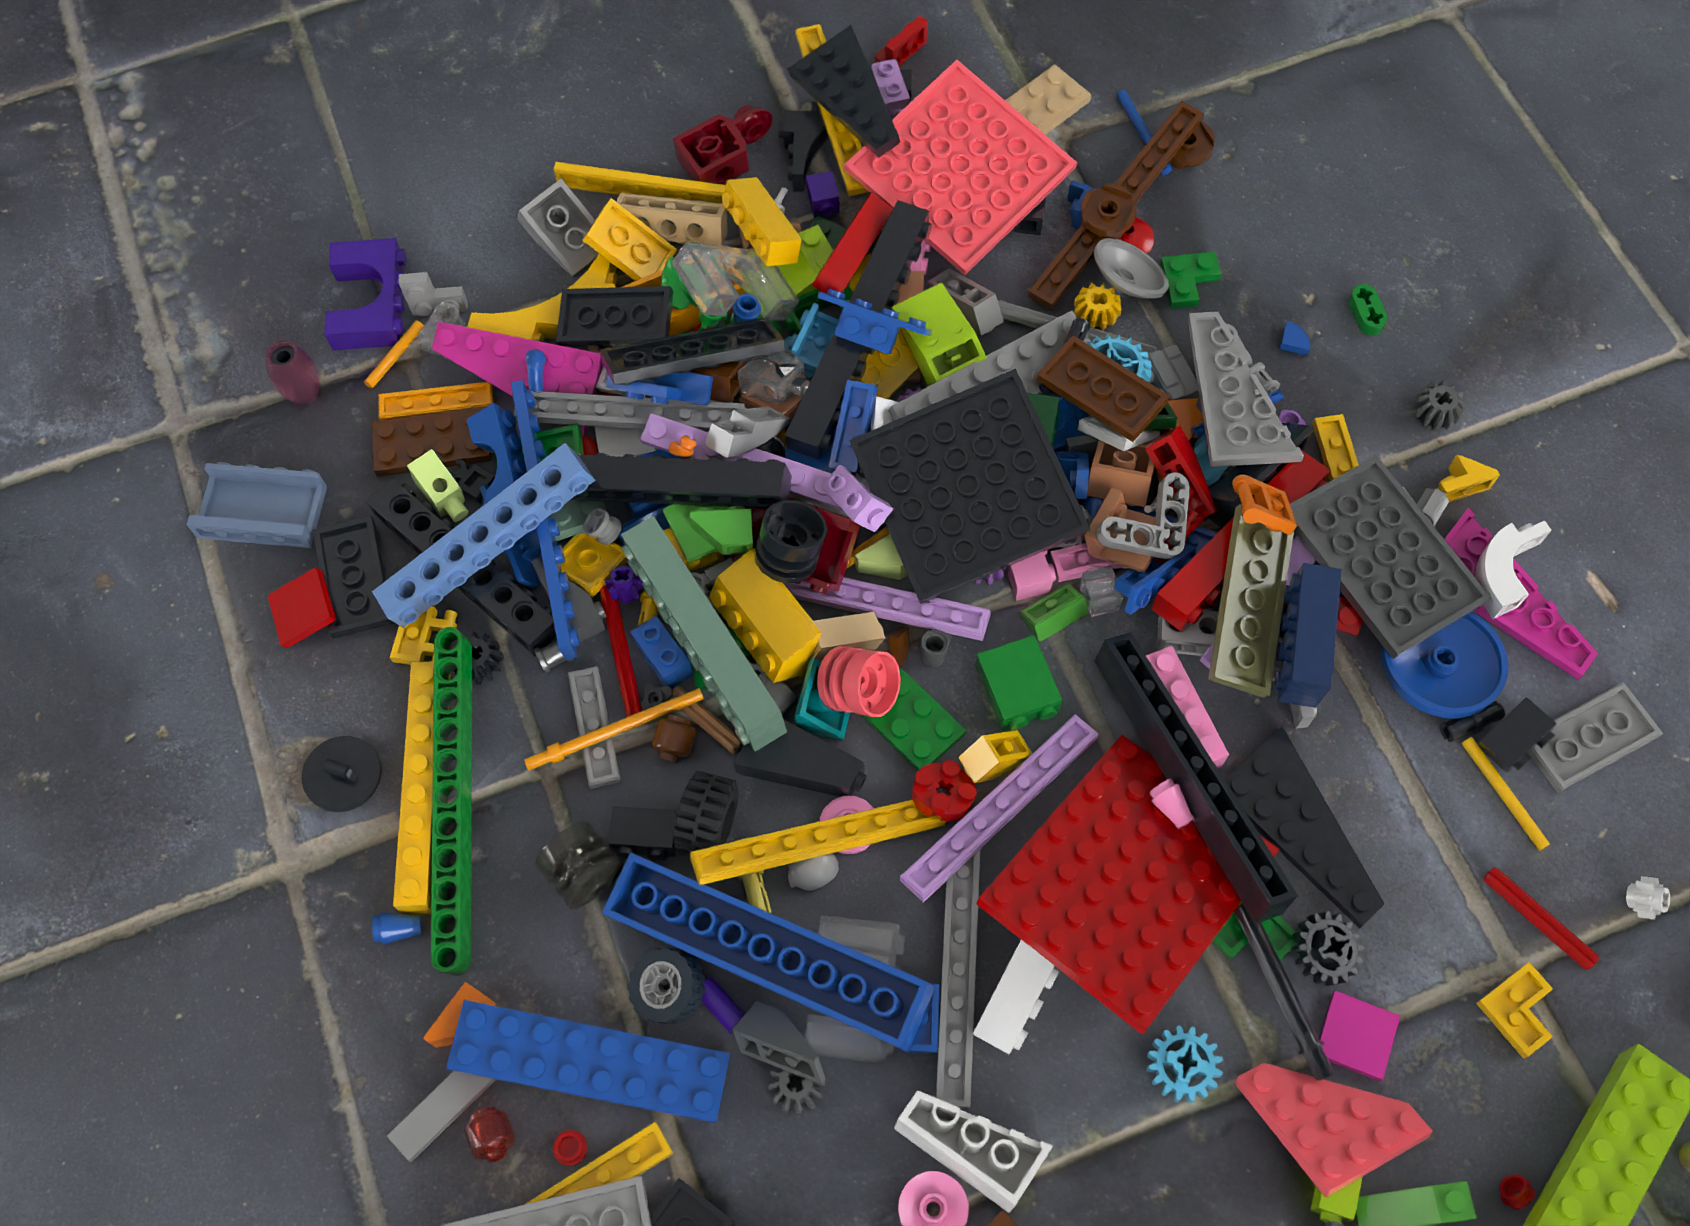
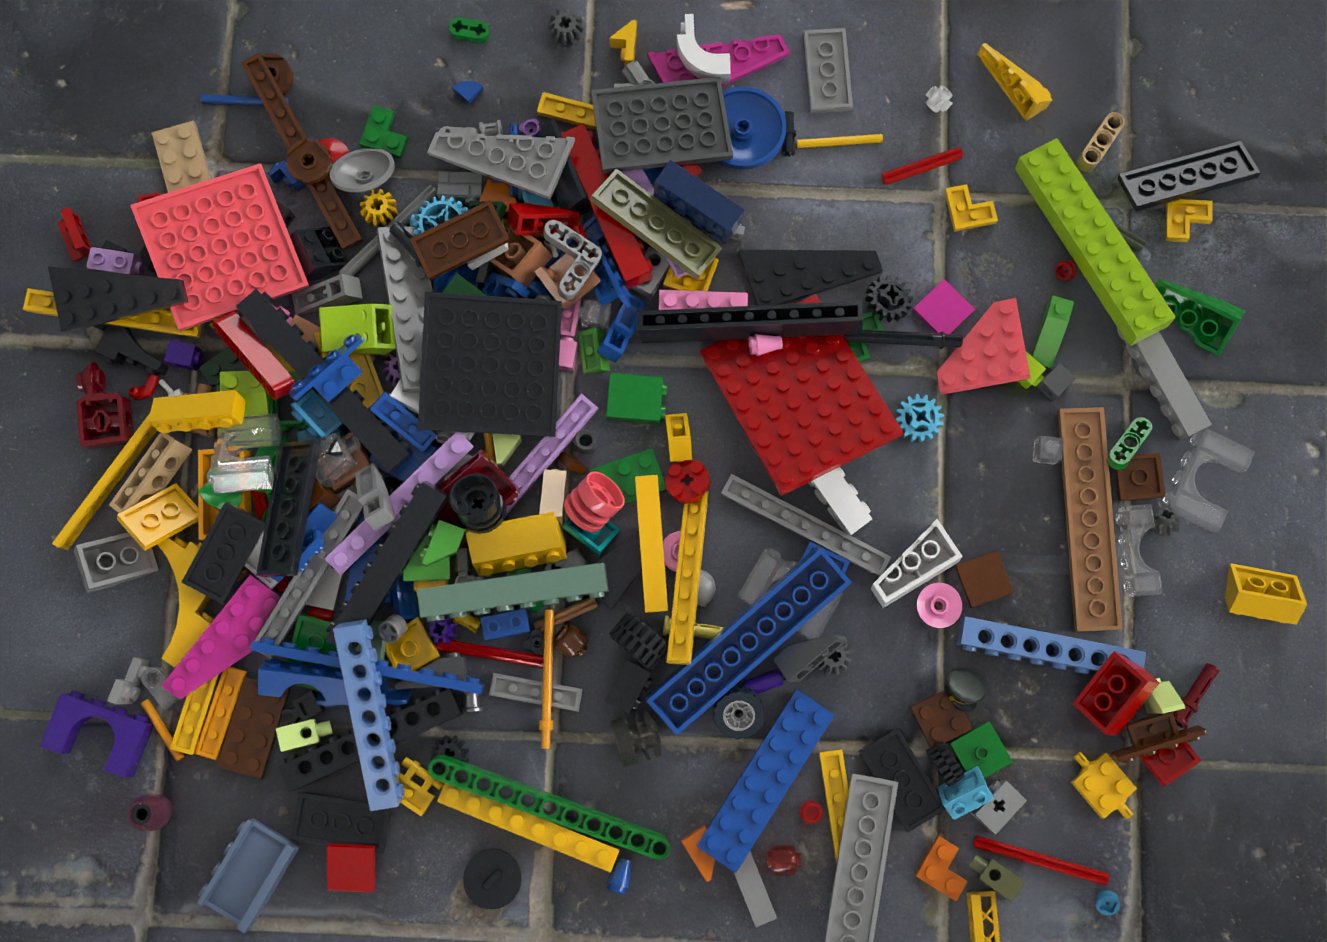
camera: 70 degrees left, 15 degrees up
blue arm [525,349,546,392] -> none
orange arm [669,435,697,457] -> none
blue cone [733,294,761,323] -> none
lavender bracket [823,465,893,532] -> none
lavender tile [900,714,1099,902] -> none
orange plate [1232,475,1297,535] -> none
black brick [1479,697,1557,773] -> none
none -> red arm [128,374,160,401]
none -> yellow plate [170,673,220,755]
none -> black slope [290,226,349,281]
none -> blue slope [597,293,646,363]
none -> yellow tile [635,475,668,613]
none -> yellow plate [663,258,719,291]

